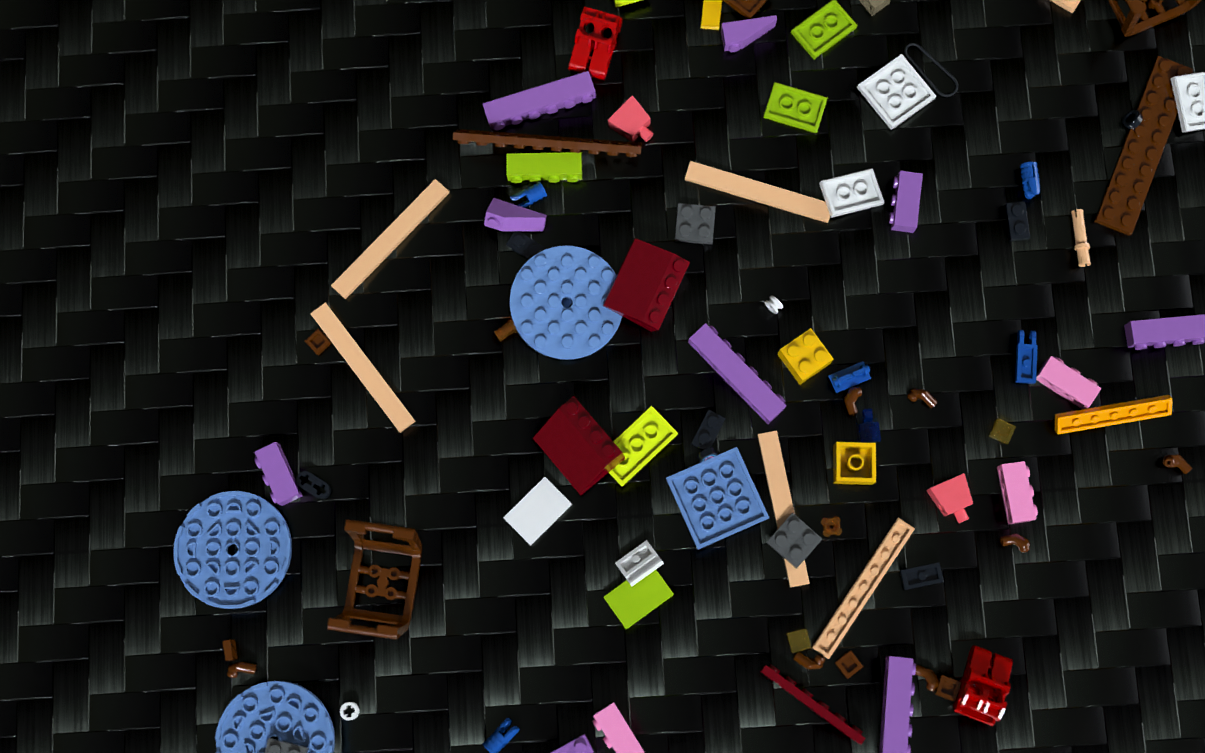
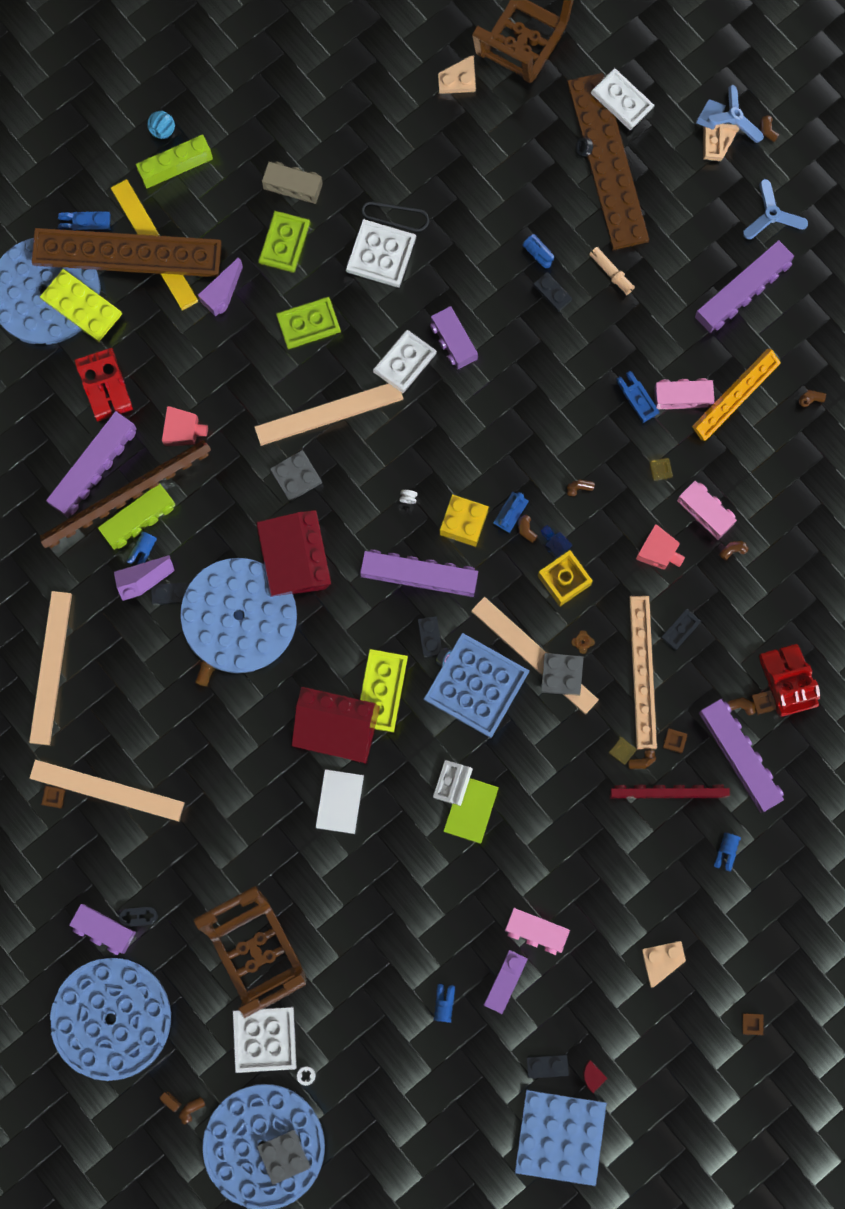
camera: 40 degrees left, 0 degrees up
none -> white plate [233,1007,296,1073]

